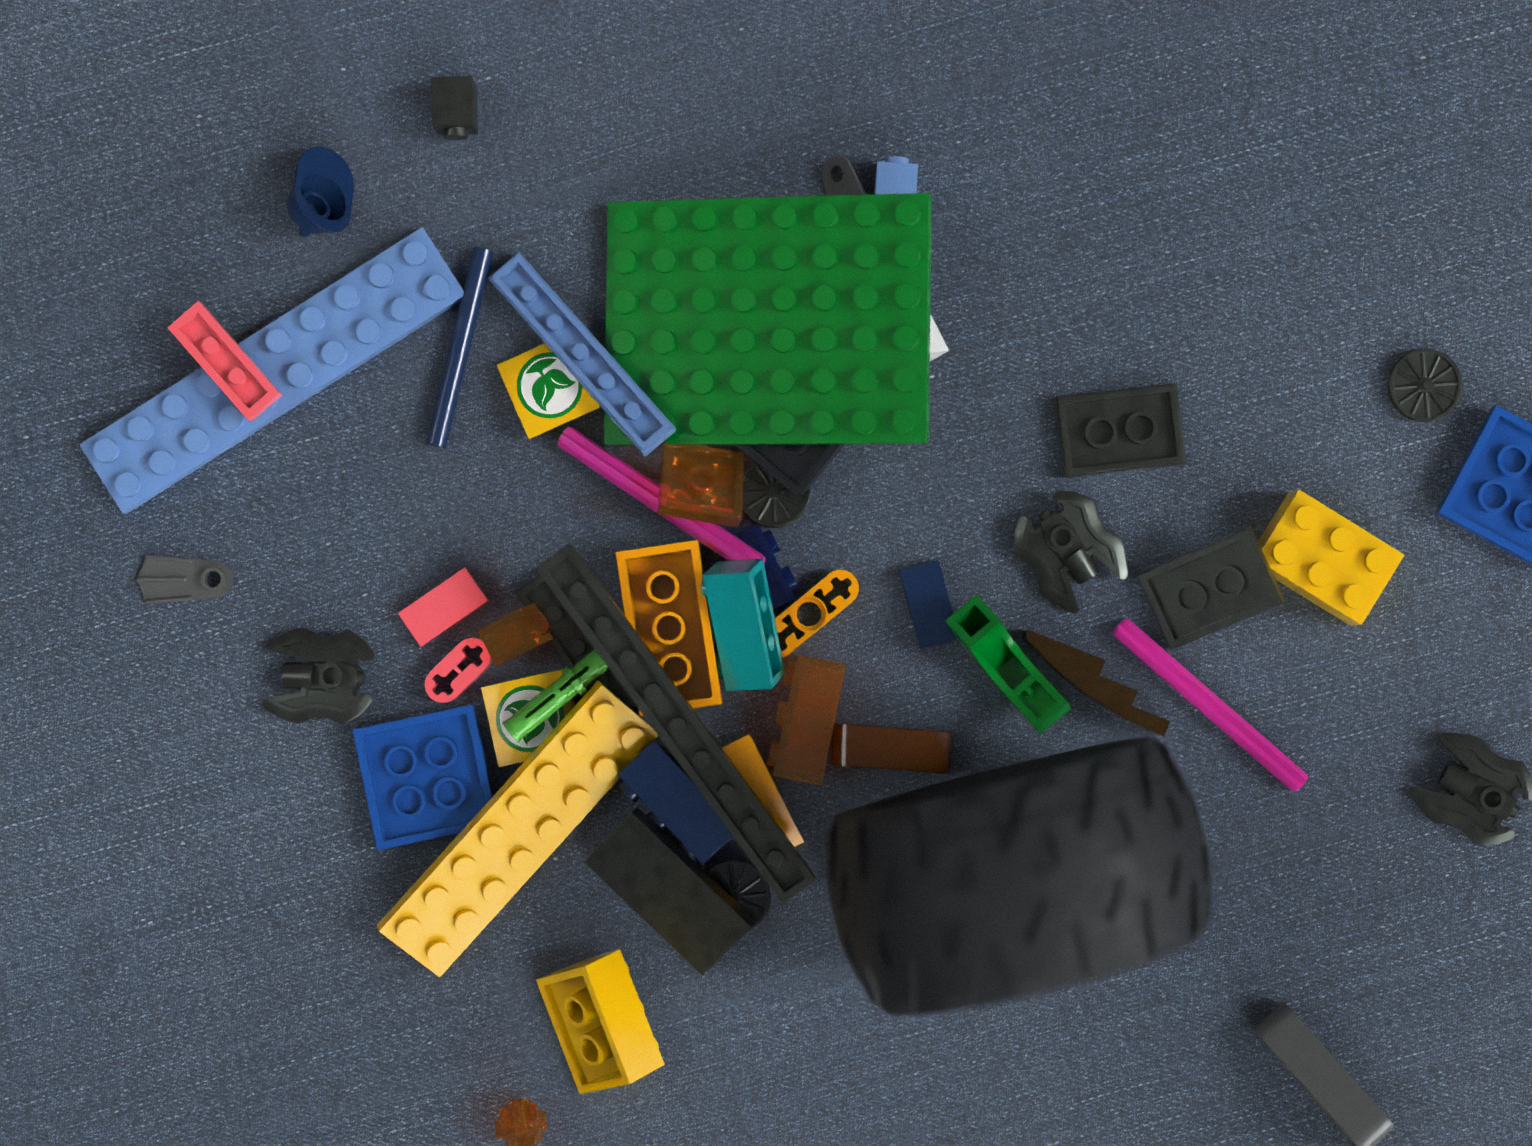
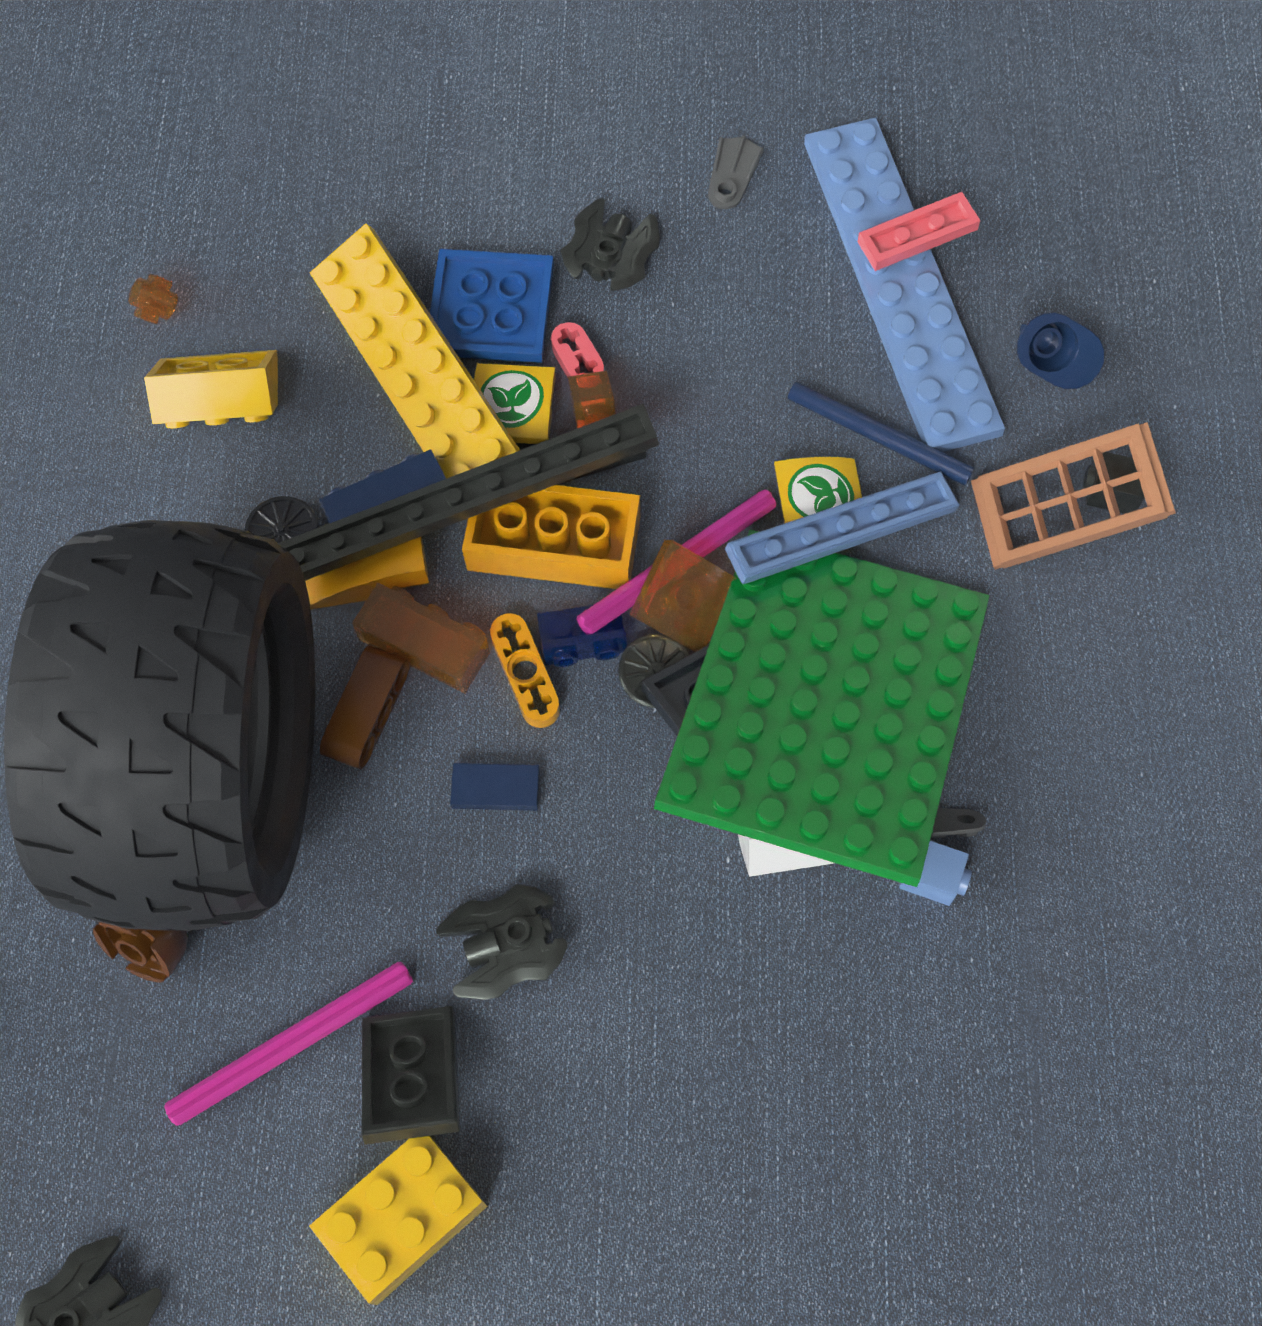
camera: 105 degrees right, 20 degrees down
coral tile [398,567,489,647] -> none
bright green pin [502,649,609,743] -> none
pearl dark grey tile [584,807,756,975] -> none
teal brick [701,558,785,691] -> none
green arch [945,594,1071,735] -> none
dark brown slope [1021,630,1170,737] -> none
pearl dark grey tile [1054,383,1186,478] -> none
none -> nougat piece [971,422,1176,570]

